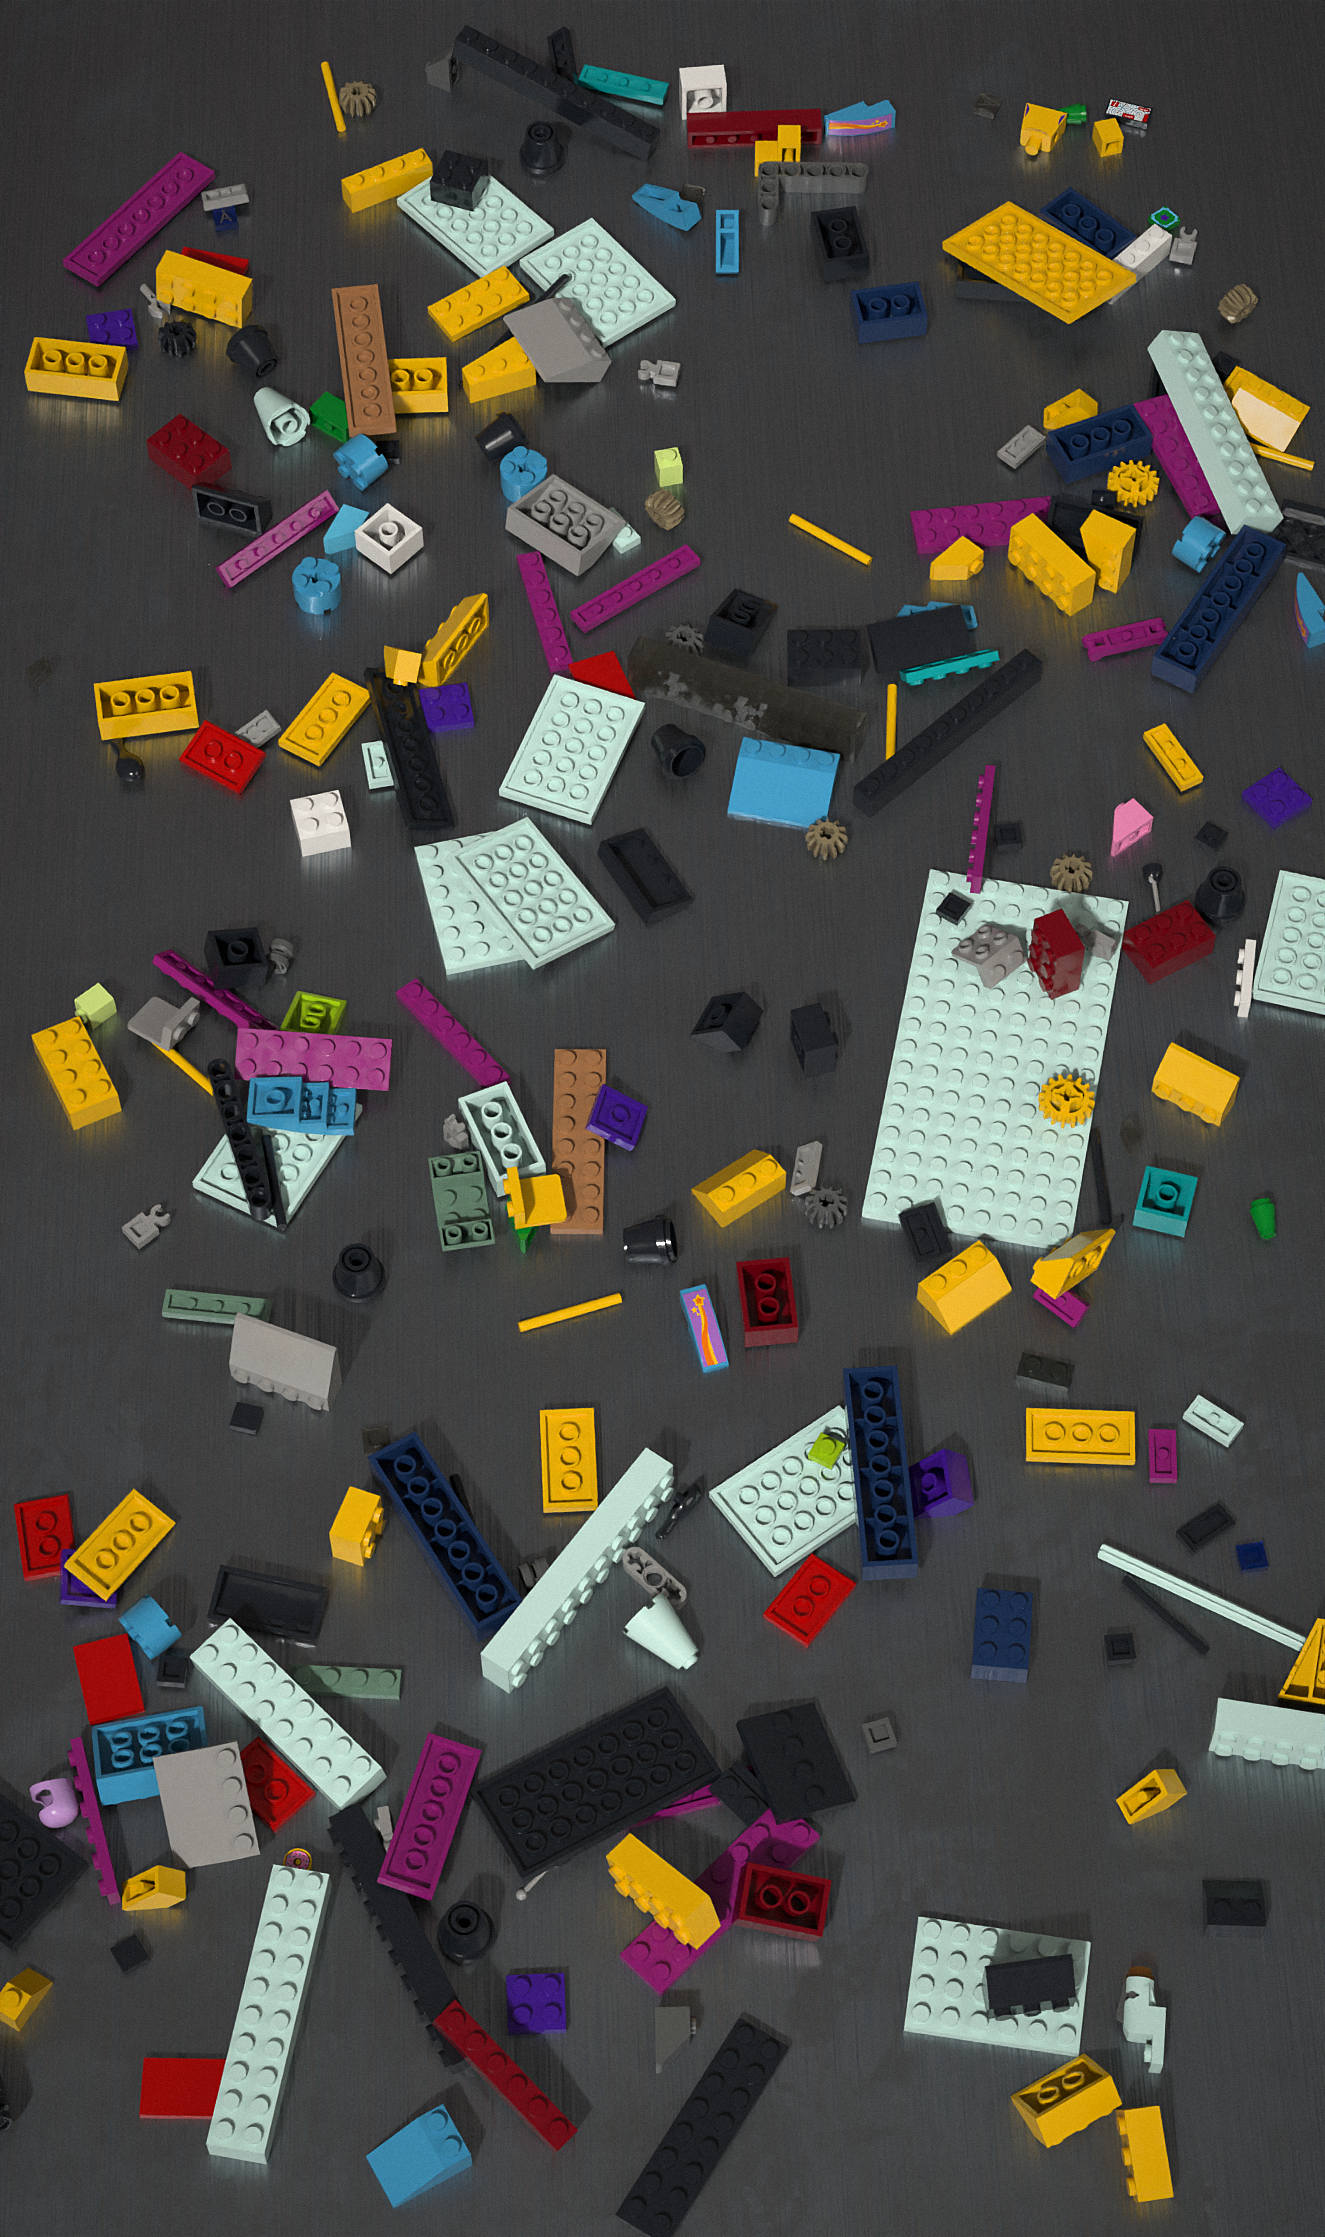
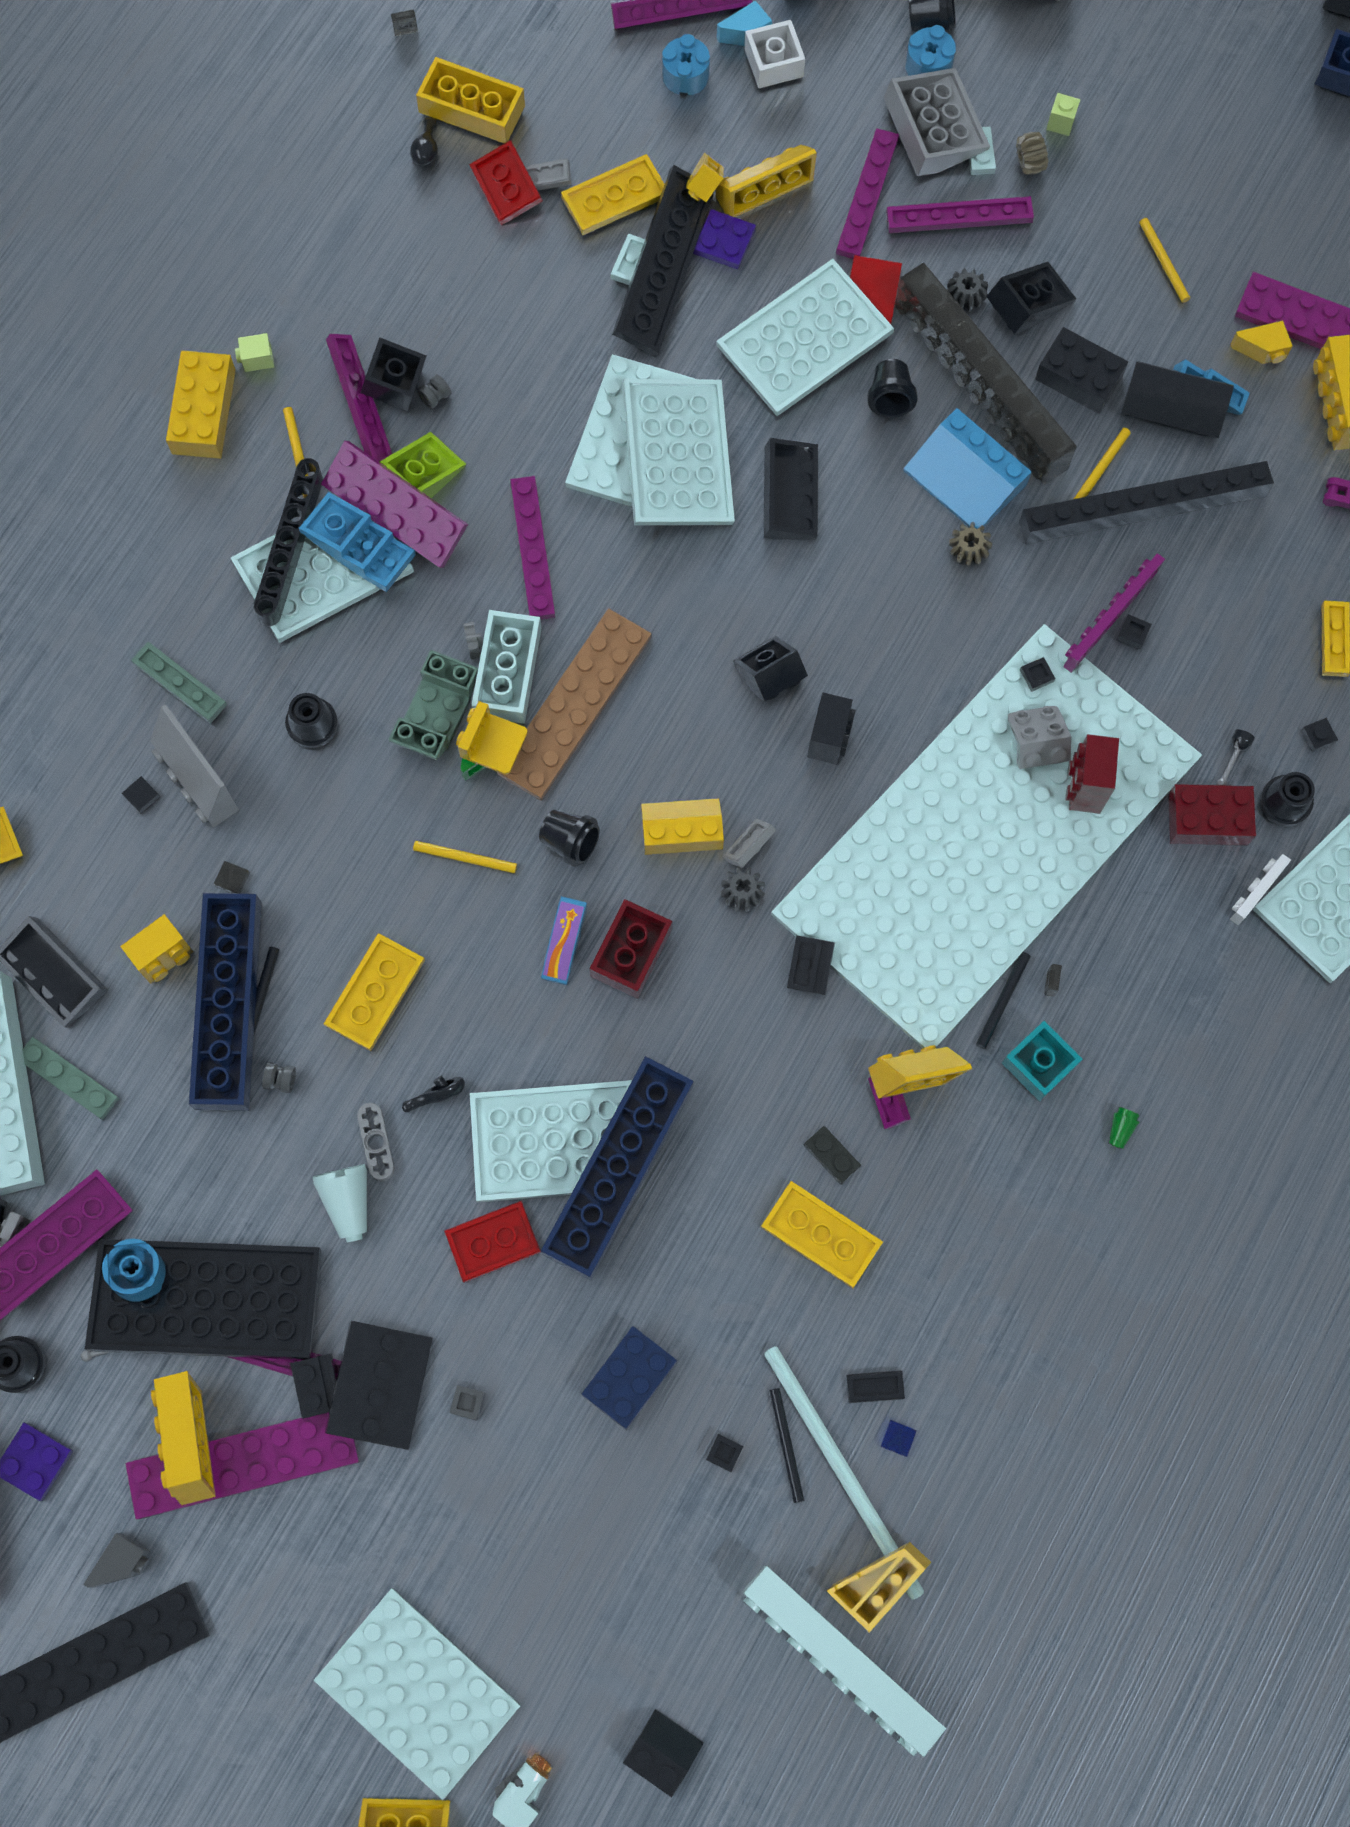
camera: 30 degrees right, 15 degrees up
light grey plate [121,1204,171,1249] -> none
light grey bracket [128,997,200,1052] -> none
black bar [261,1135,287,1229] -> none
white brick [290,790,351,857] -> none
light aqua brick [481,1448,674,1694] -> none
dark purple plate [585,1084,648,1151] -> none
light grey plate [638,360,681,387] -> none
dark red brick [731,1862,832,1942] -> none
lime plate [808,1432,845,1470] -> none
teal plate [899,648,999,686] -> none
dark purple slope [908,1448,974,1520] -> none
yellow slope [917,1240,1012,1335] -> none
black slope [981,1953,1076,2021] -> none
yellow gear [1038,1074,1095,1128] -> none
dark tan gear [1050,853,1093,894] -> none
light grey plate [1074,923,1116,961] -> none
bright pink slope [1111,798,1153,857] -> none
yellow slope [1116,1769,1187,1824] -> none
magenta plate [1148,1429,1177,1483] -> none
yellow slope [1151,1042,1240,1127] -> none
light aqua plate [1183,1395,1244,1448] -> none
none -> dark azure brick [102,1239,166,1301]

